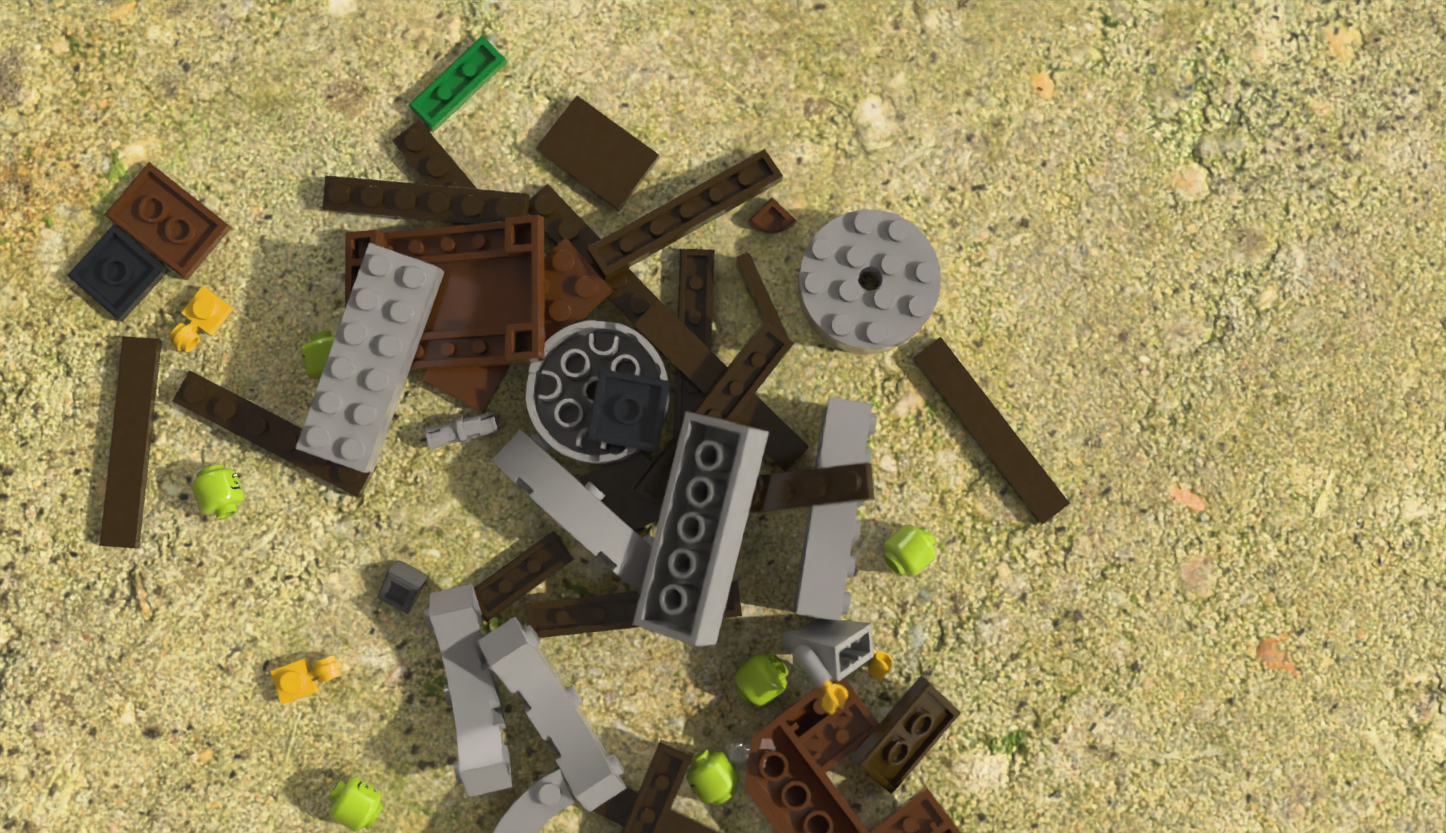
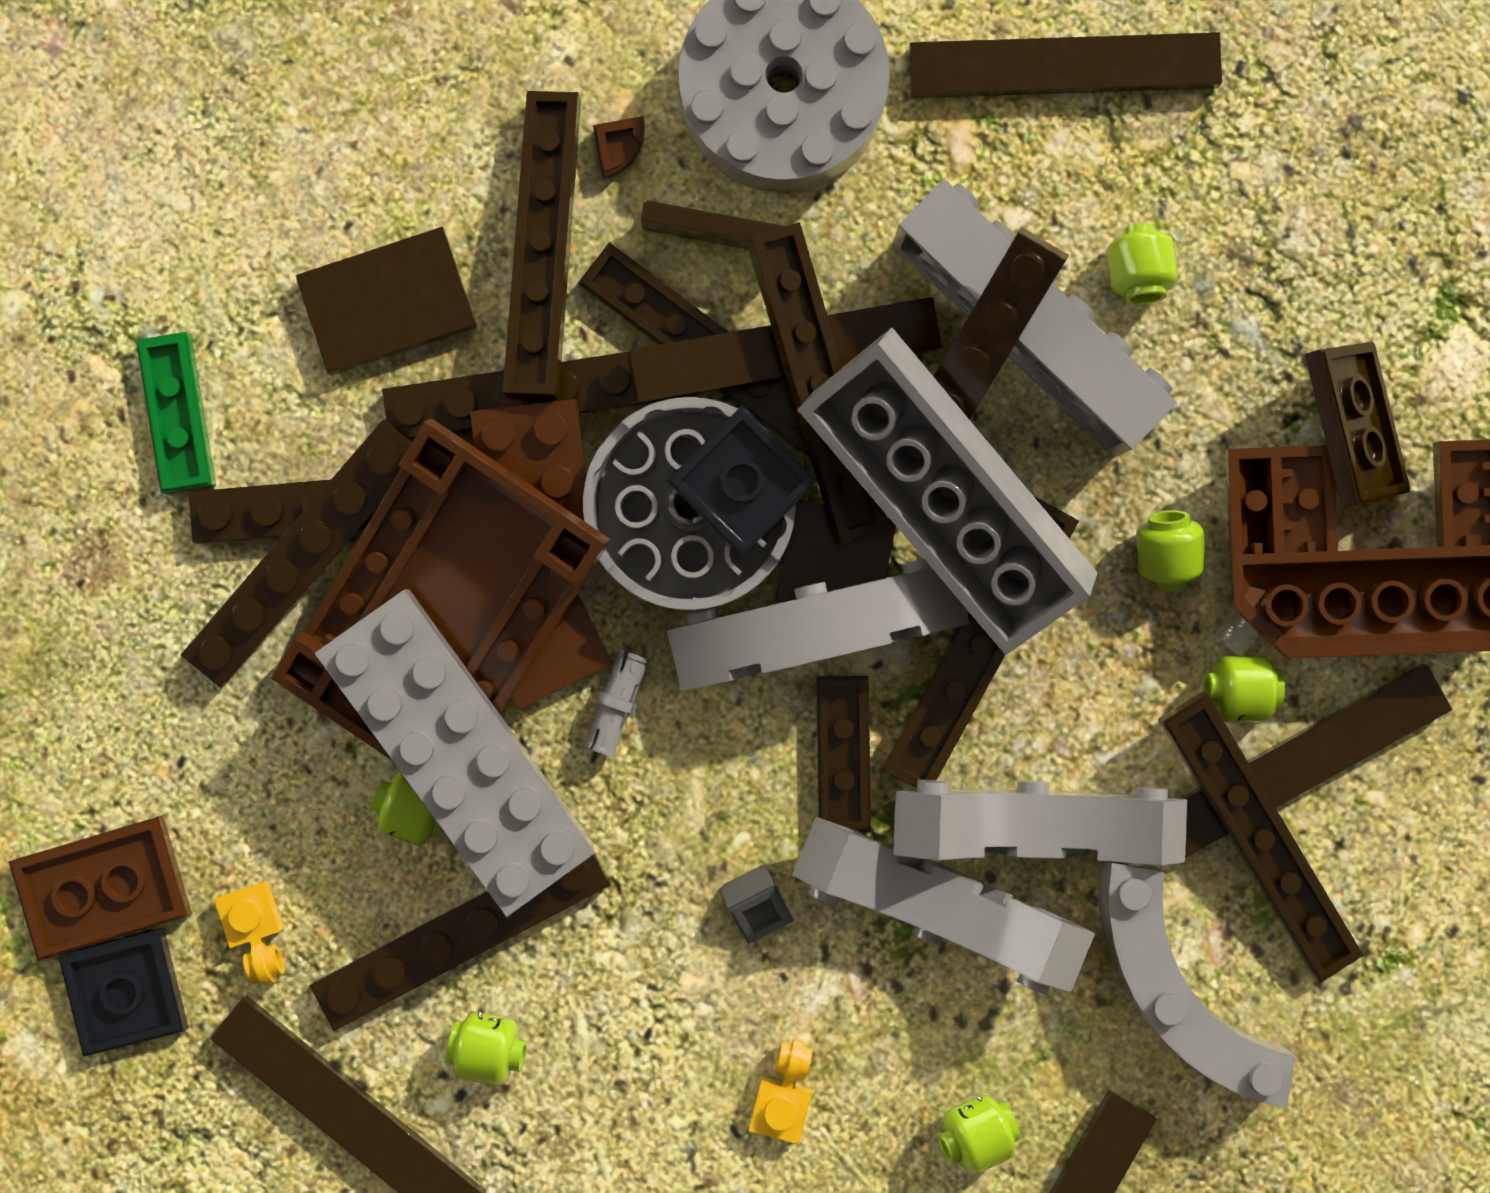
camera: 55 degrees left, 5 degrees up
light grey torso [782,618,892,714] -> none

